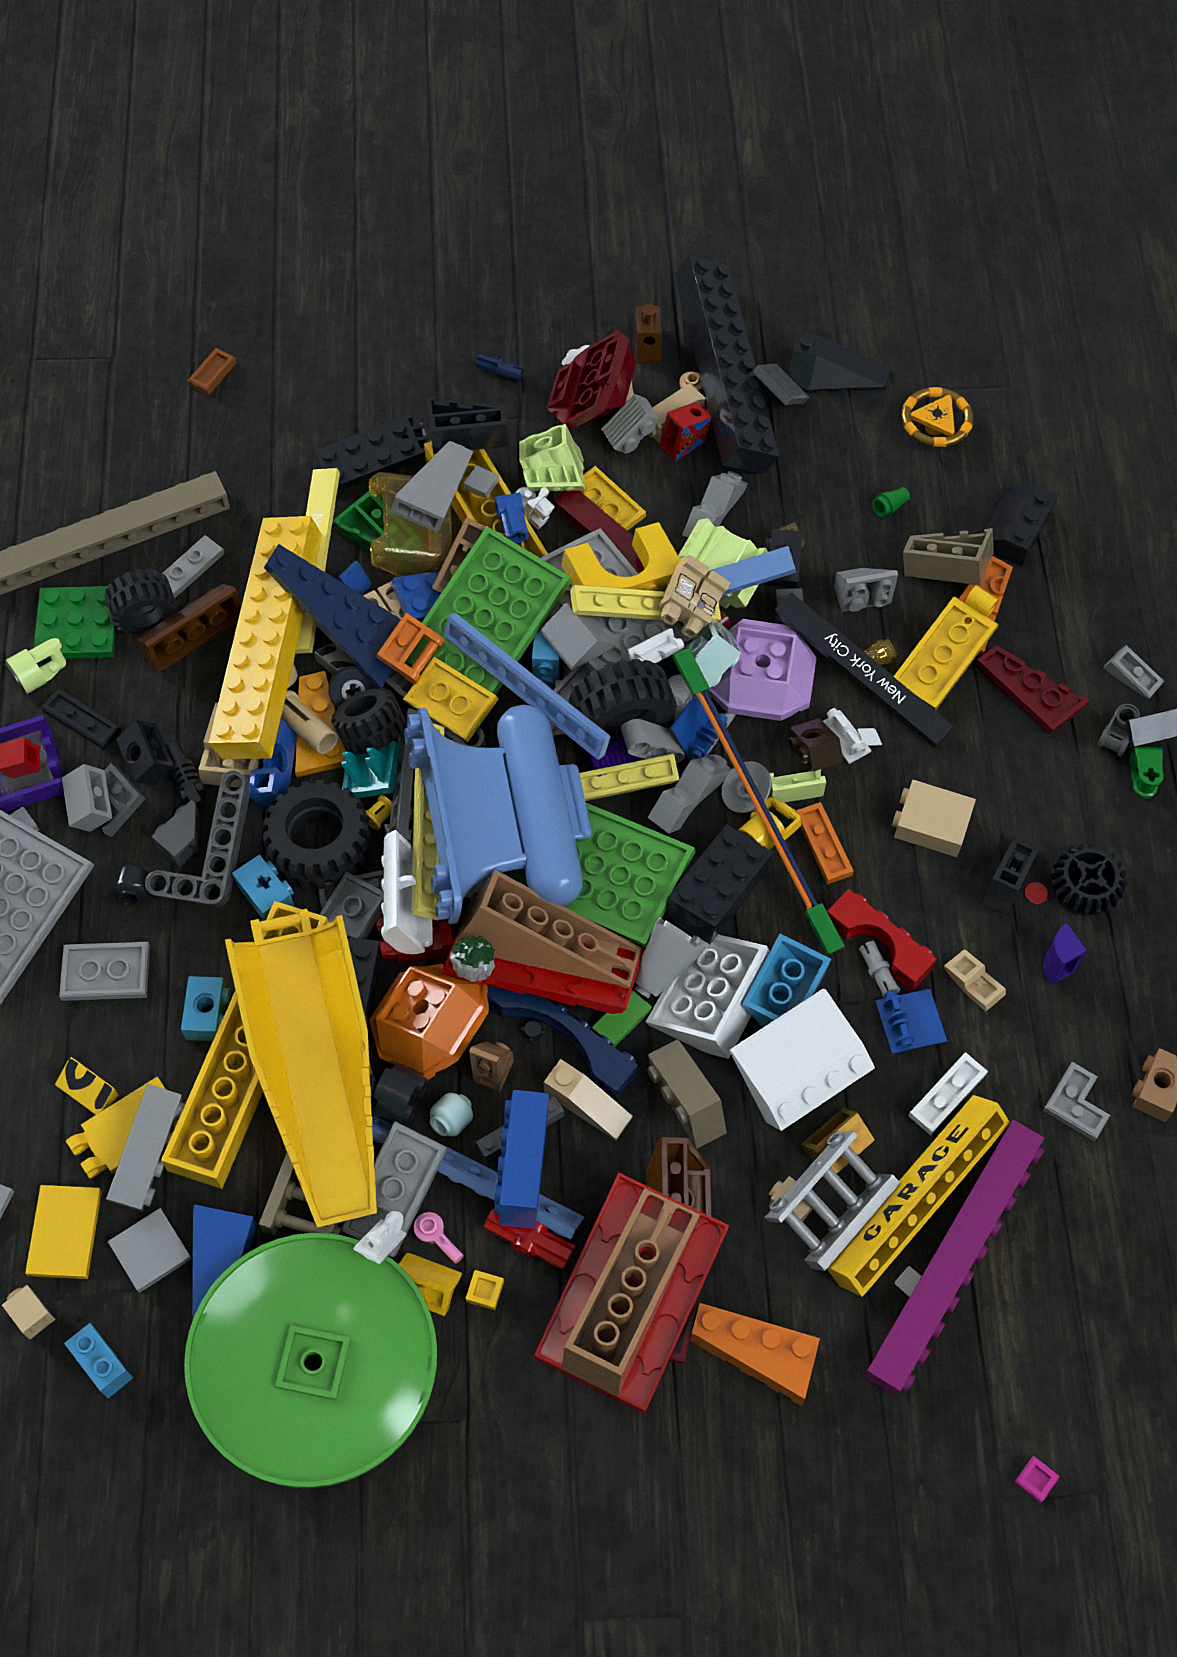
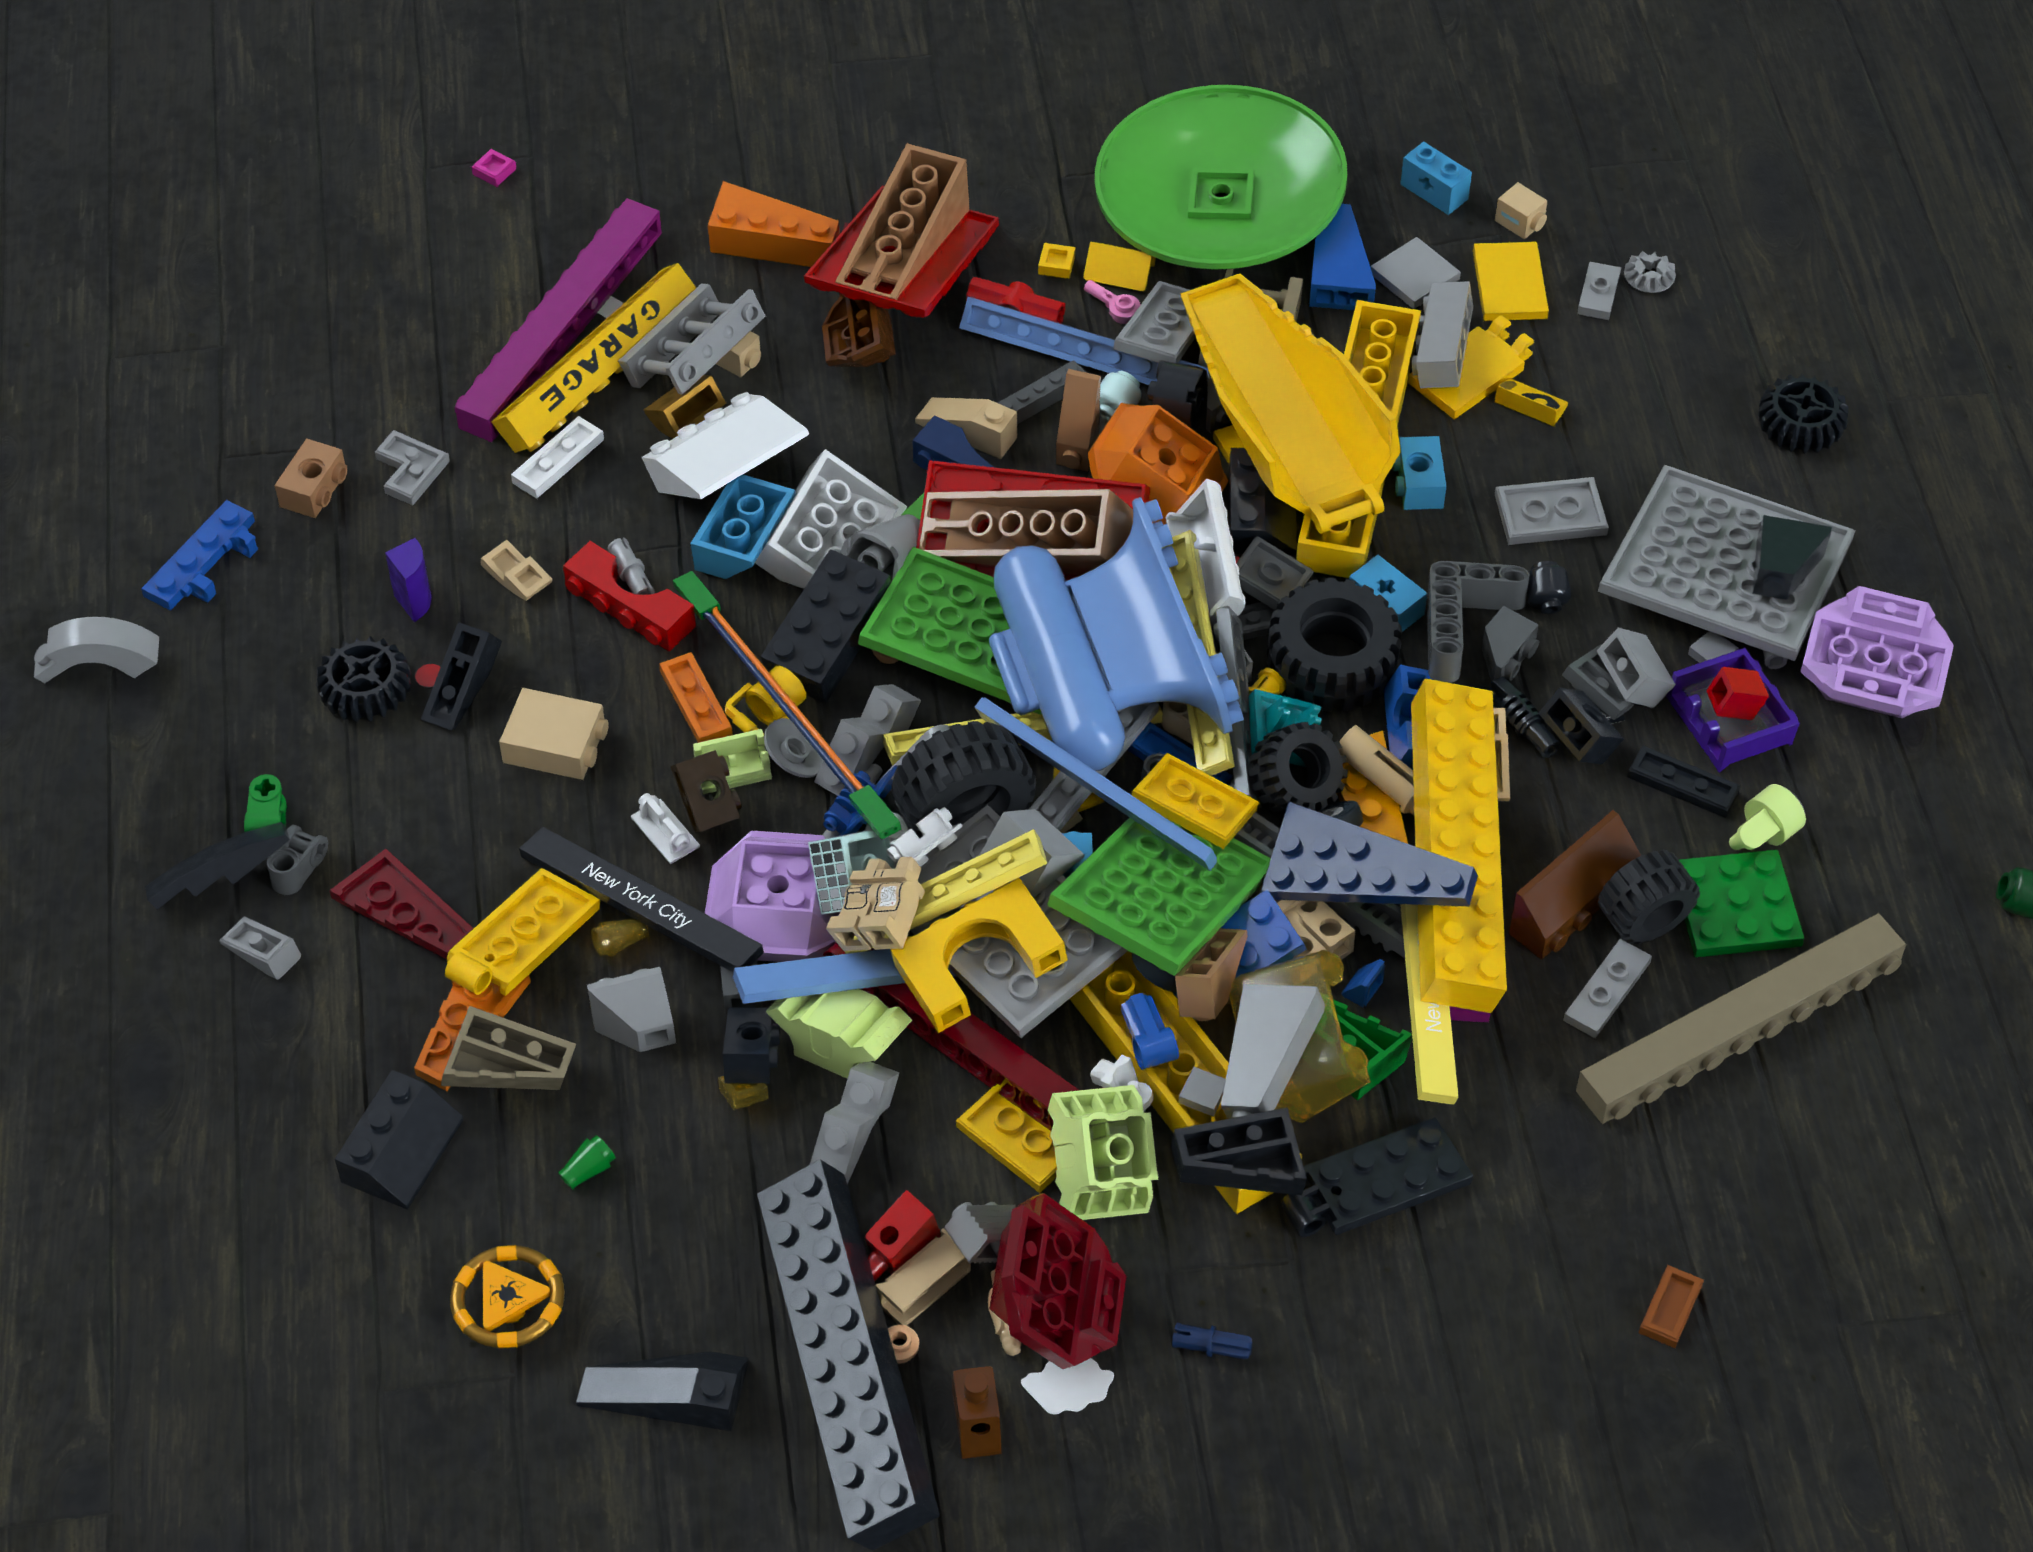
camera: 175 degrees right, 10 degrees down
white hinge [353,1211,407,1264] -> none
orange plate [376,613,445,684] -> none
dark green piece [449,935,495,982] -> none
blue brick [494,1090,549,1229] -> none
dark tan wedge [647,1039,727,1149] -> none
dark grey tile [753,364,809,405] -> none
white sticker [857,728,882,746] -> none
blue hinge [875,989,947,1054] -> none

